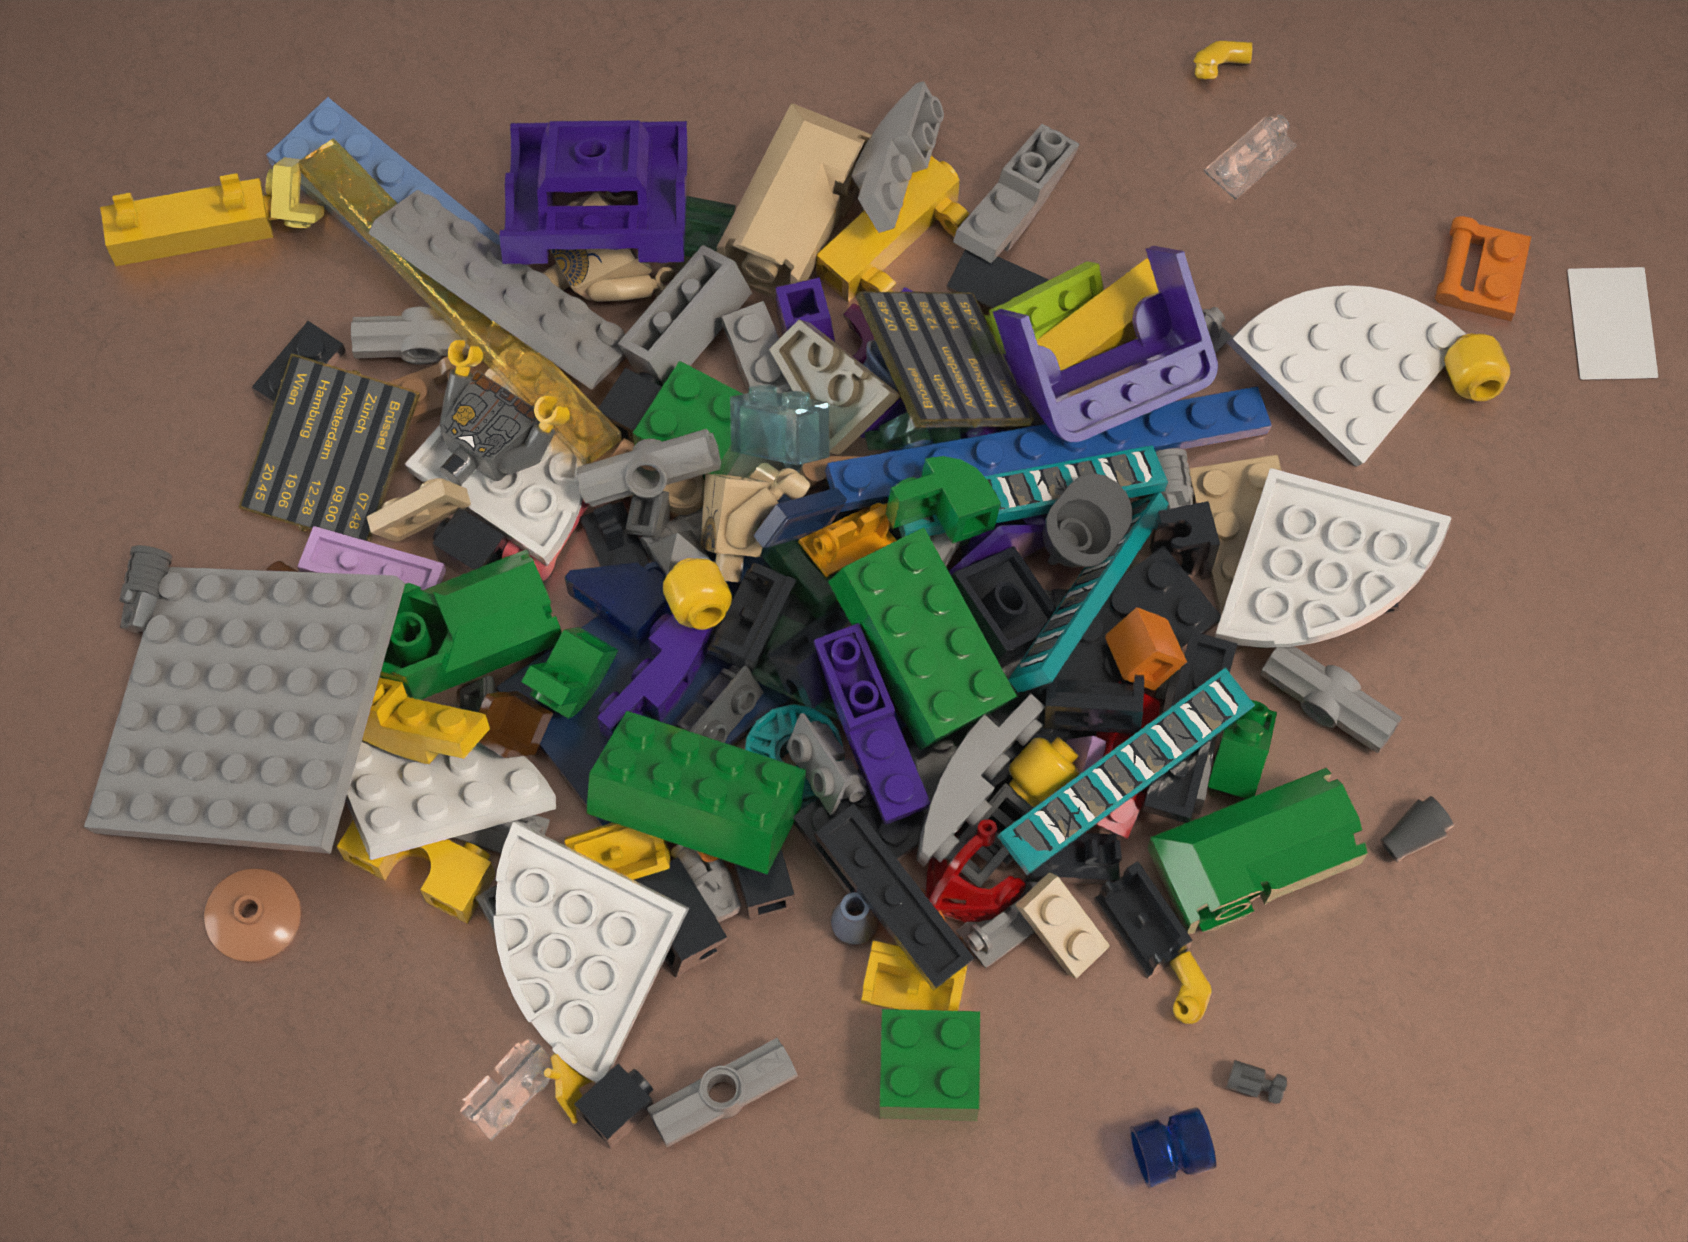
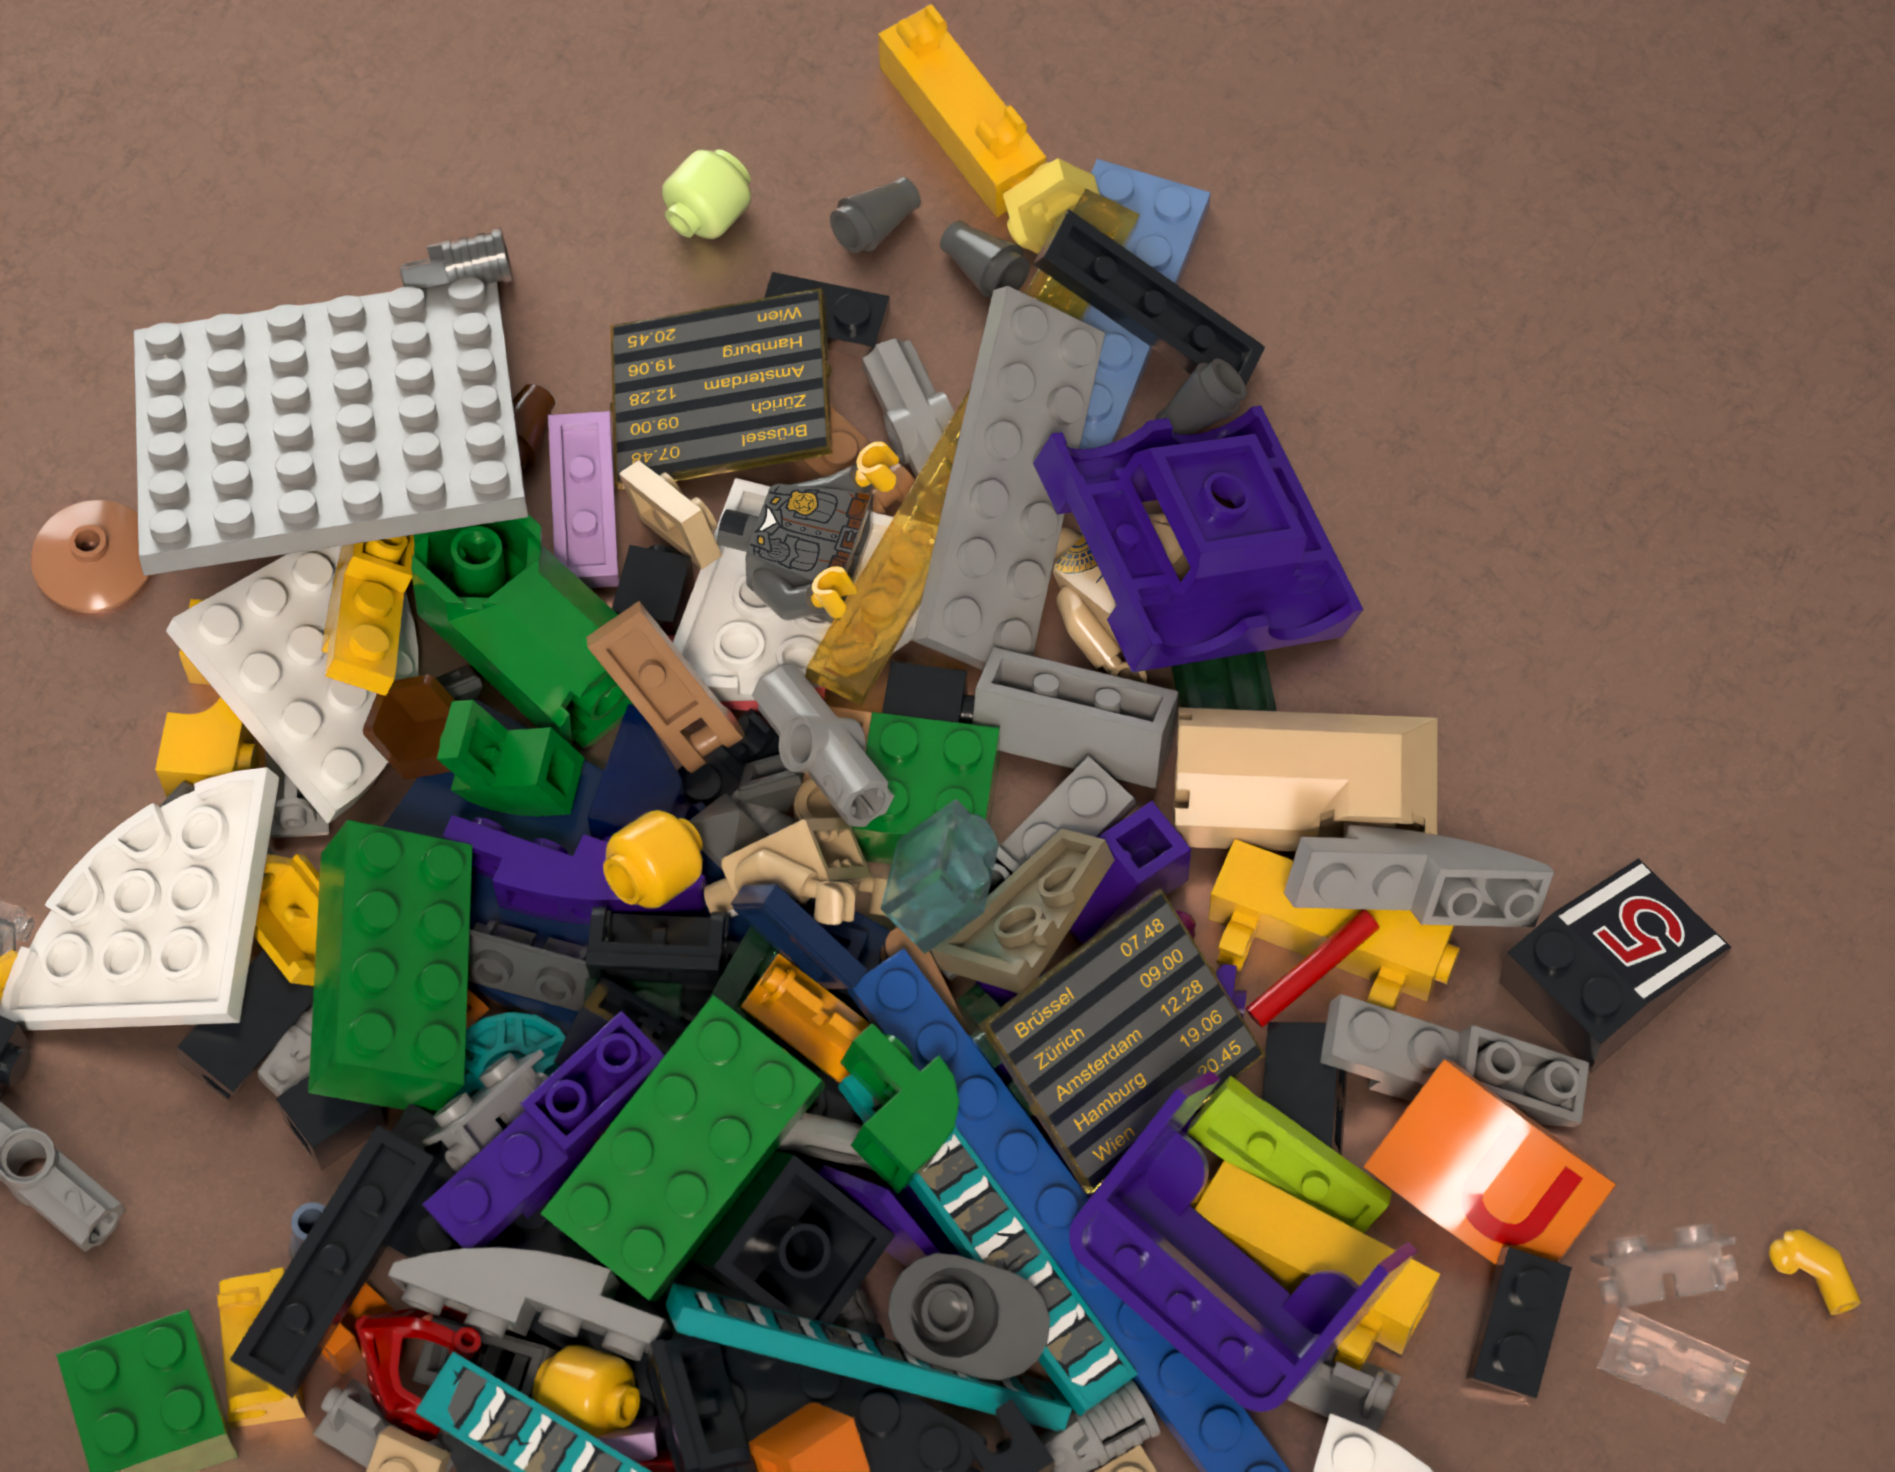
camera: 70 degrees right, 5 degrees down
none -> medium nougat plate [586,601,745,773]
none -> yellowish green head [662,149,751,239]
none -> dark grey cone [830,177,921,253]
none -> dark grey cone [940,220,1030,297]
none -> black plate [1033,209,1265,386]
none -> dark grey cone [1155,359,1247,435]
none -> red piece [1245,909,1380,1028]
none -> orange slope [1364,1059,1618,1265]
none -> black plate [1466,1247,1572,1399]
none -> black slope [1499,858,1731,1073]
none -> clear hinge [1590,1223,1737,1309]

